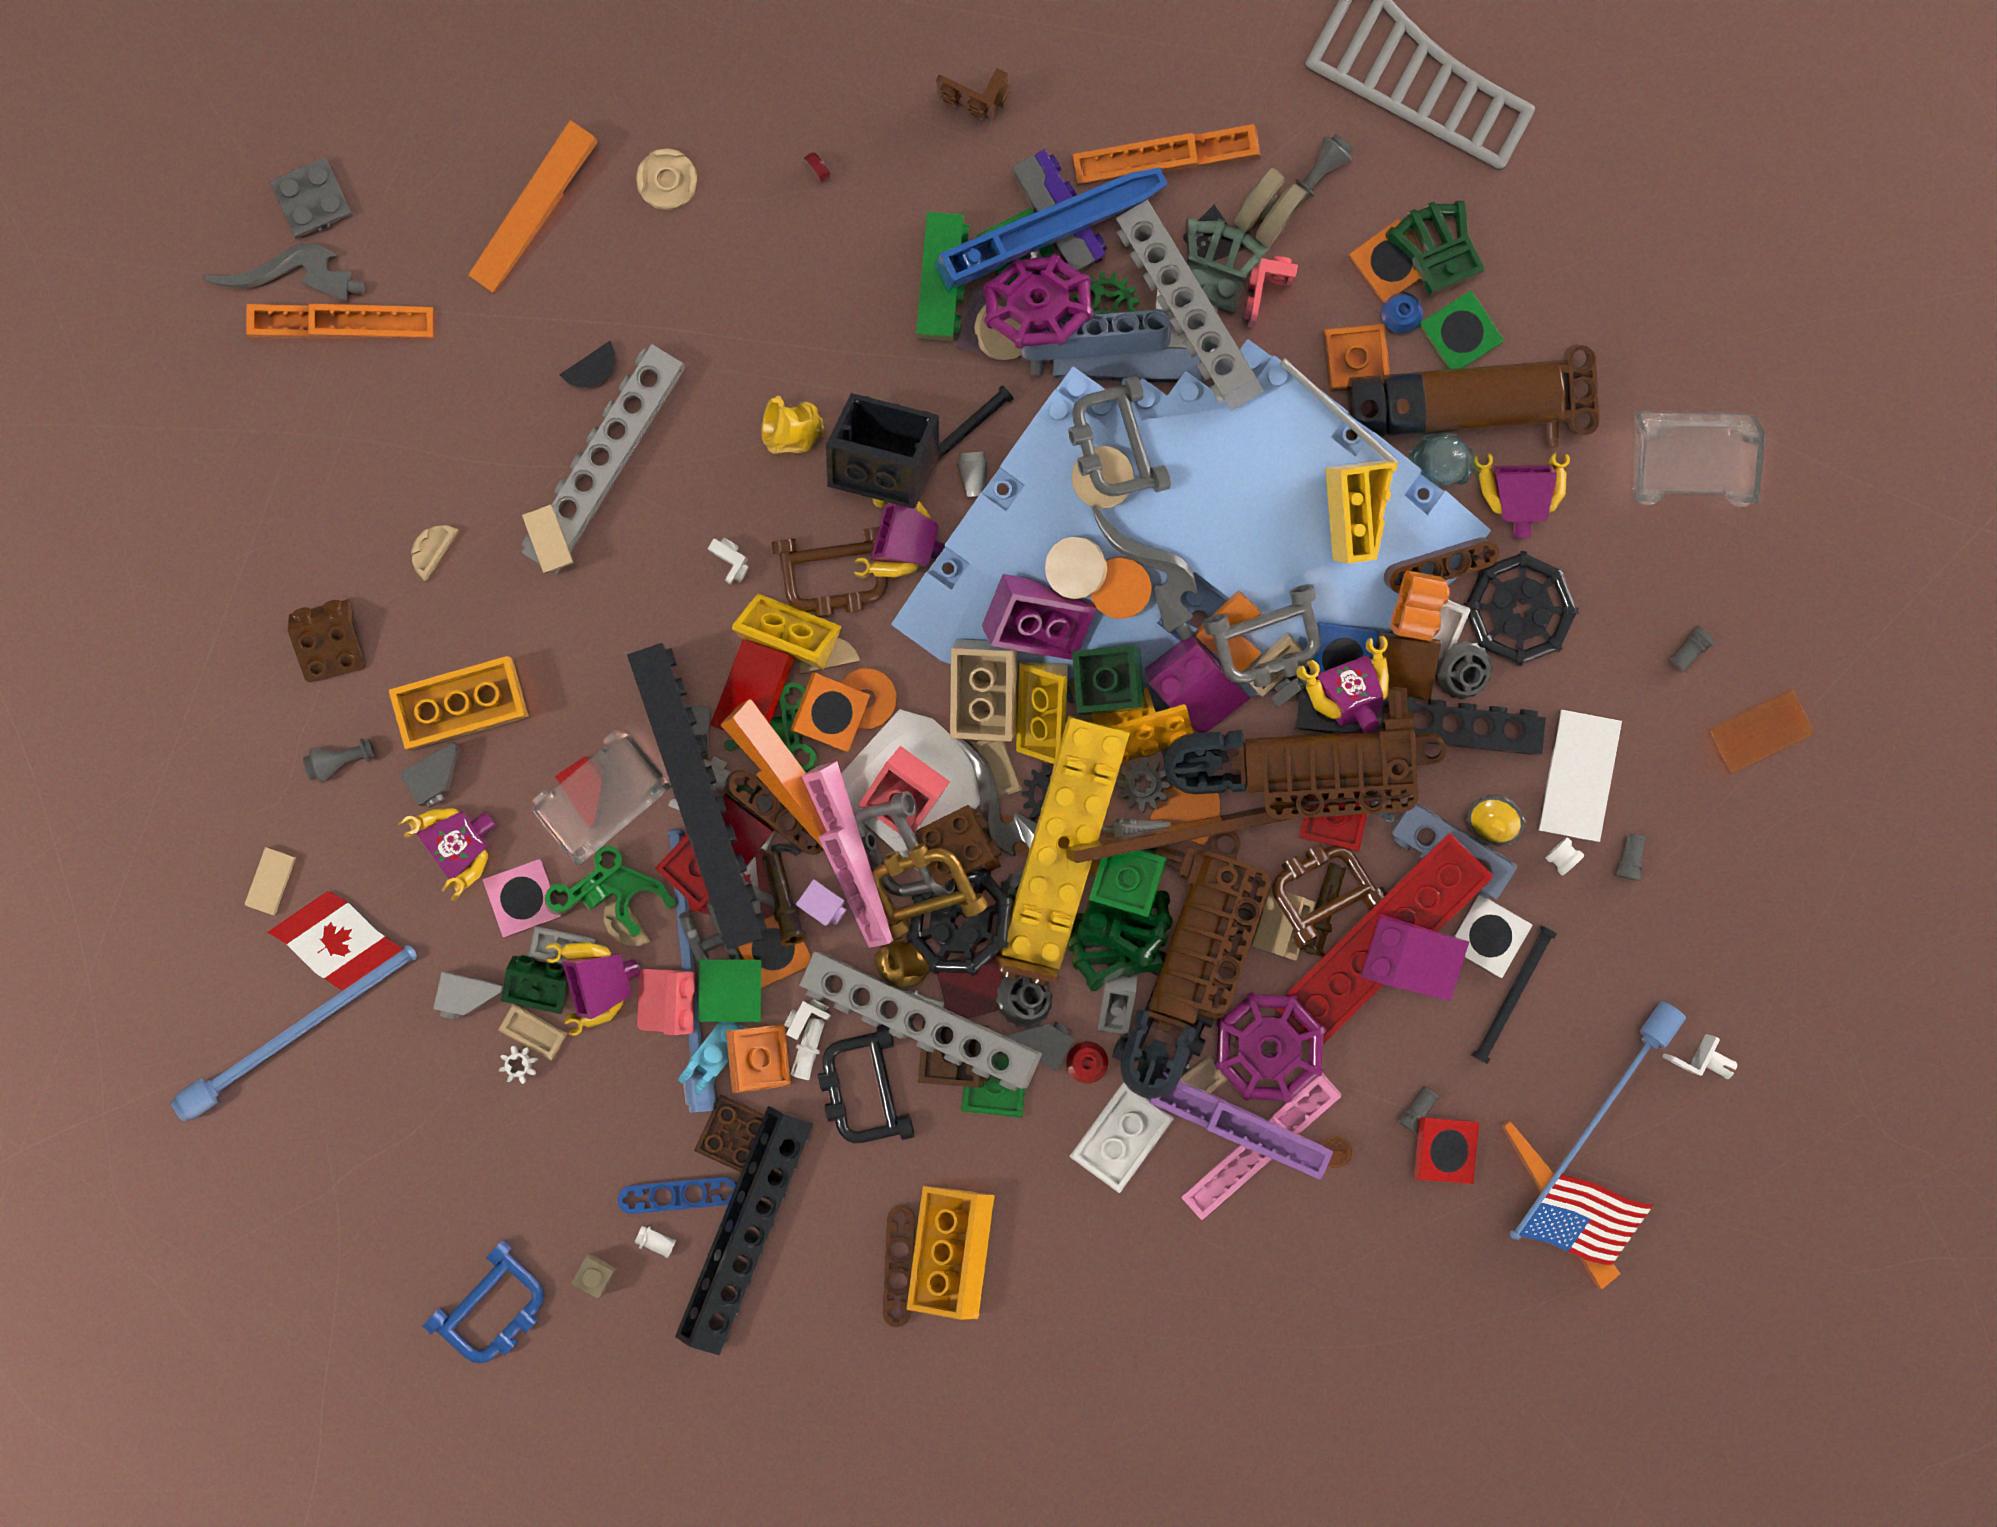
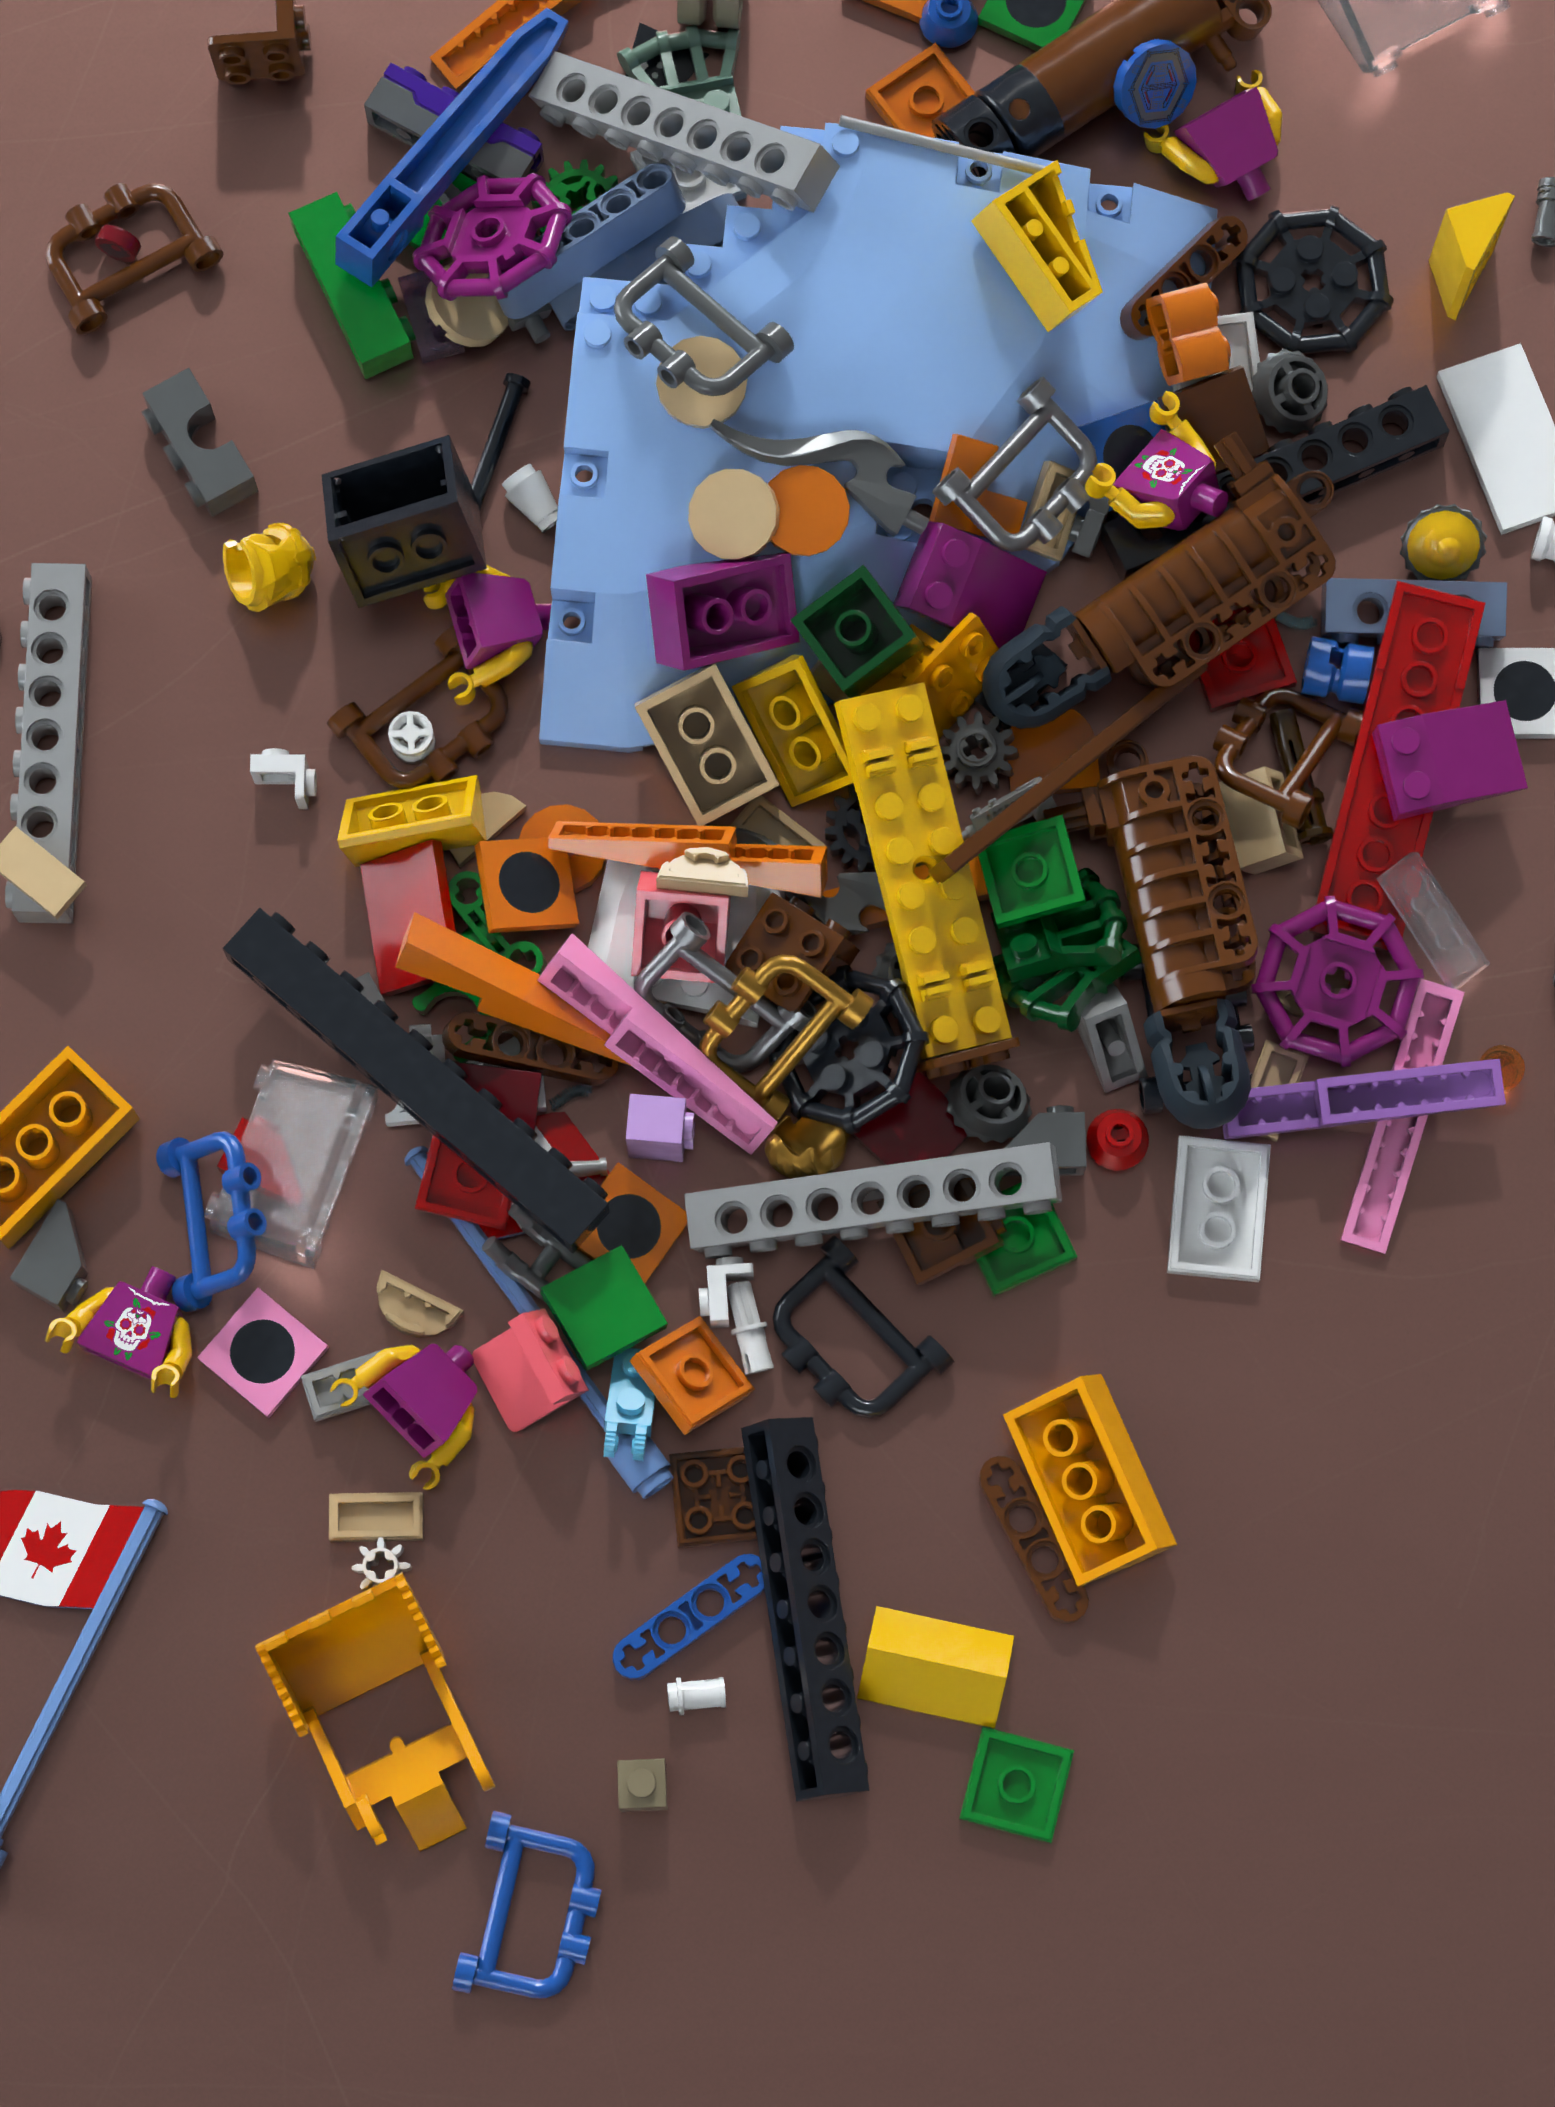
camera: 30 degrees left, 10 degrees down
light grey slope [433,972,503,1020] -> none
dark green bracket [501,955,568,1014] -> none
green piece [545,846,676,937] -> none
dark brown pin [762,852,807,946] -> none
coral bracket [1243,256,1298,328] -> none
clear light blue helmet [1409,432,1475,486] -> none
none -> reddish brown bar [46,183,224,335]
none -> dark grey arch [141,368,259,517]
none -> blue bar [156,1131,267,1312]
none -> light orange piece [255,1573,495,1852]
none -> white wheel [388,711,436,764]
none -> orange slope [548,821,828,898]
none -> tan tile [656,847,748,897]
none -> yellow slope [857,1606,1014,1729]
none -> green tile [959,1726,1074,1844]
none -> blue tile [1113,39,1197,129]
none -> blue wheel [1301,636,1374,705]
none -> clear plate [1376,852,1490,990]
none -> yellow slope [1428,192,1515,321]

